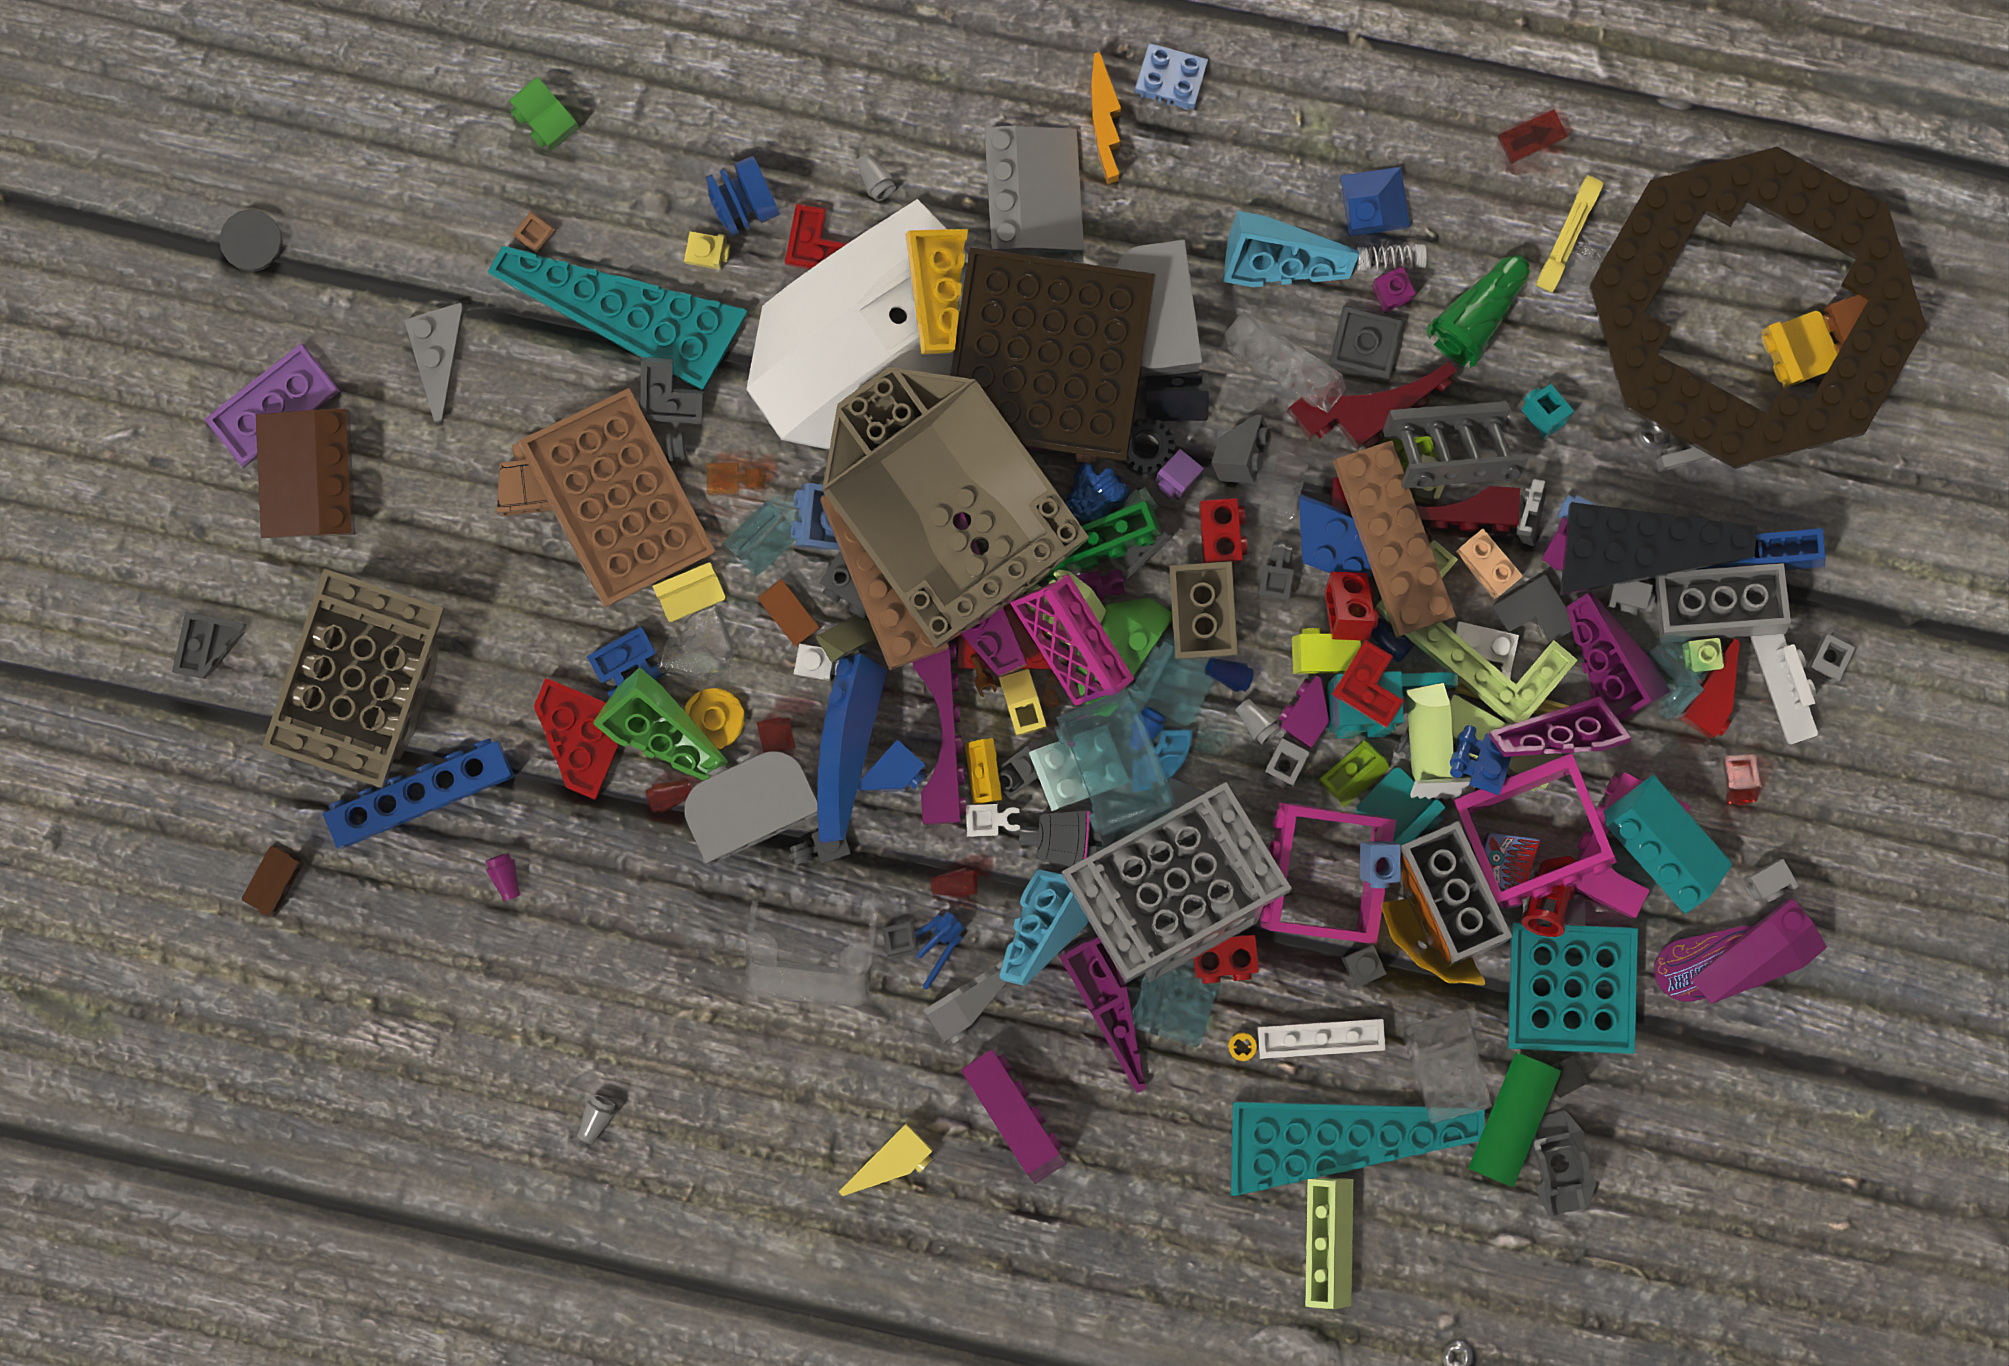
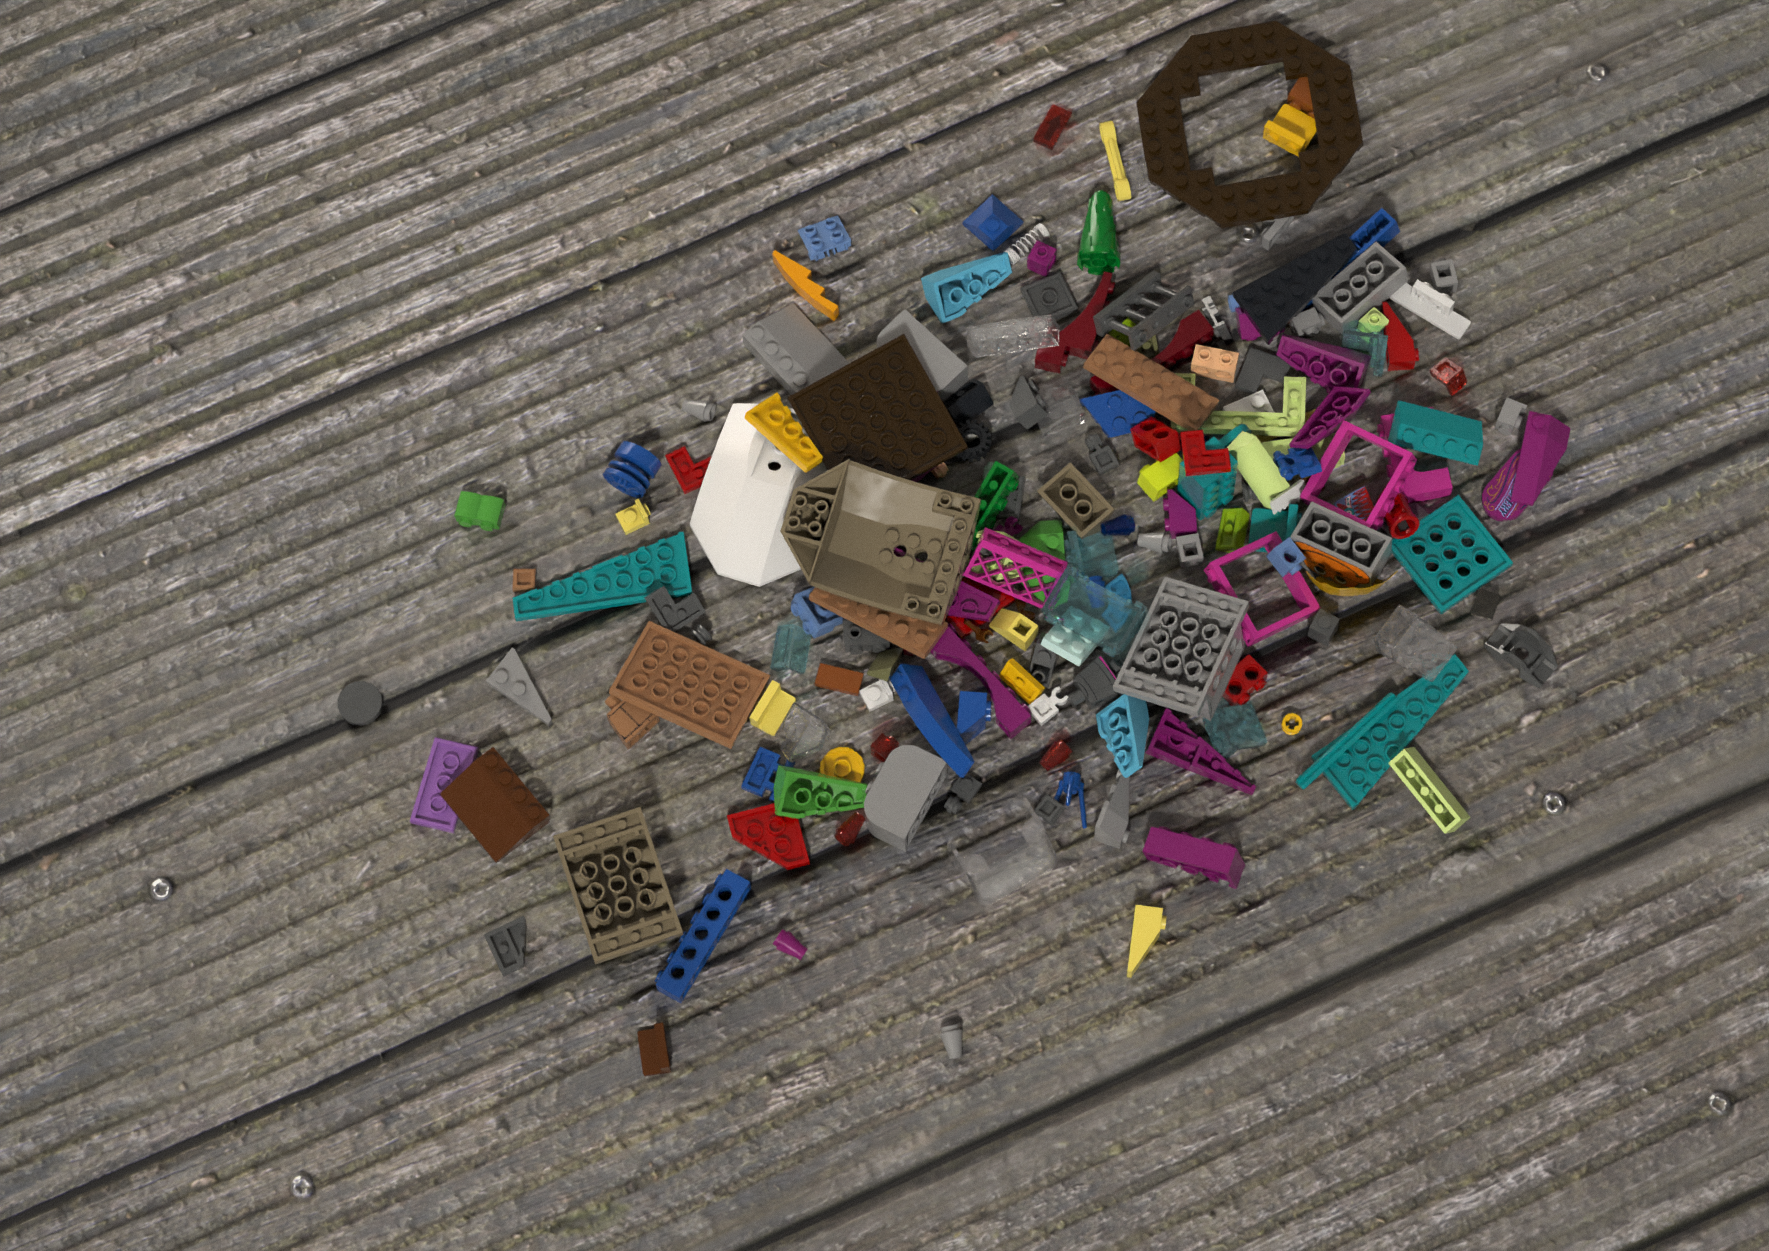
camera: 35 degrees left, 15 degrees down
clear orange plate [707,462,767,496] -> none
blue hair [1064,462,1130,526] -> none
medium lavender slope [1155,449,1204,501] -> none
red brick [1199,498,1247,564] -> none
white plate [1257,1019,1385,1059] -> none
green brick [1468,1052,1561,1188] -> none
teal brick [1521,384,1575,440] -> none
none -> teal axle [1296,692,1398,789]

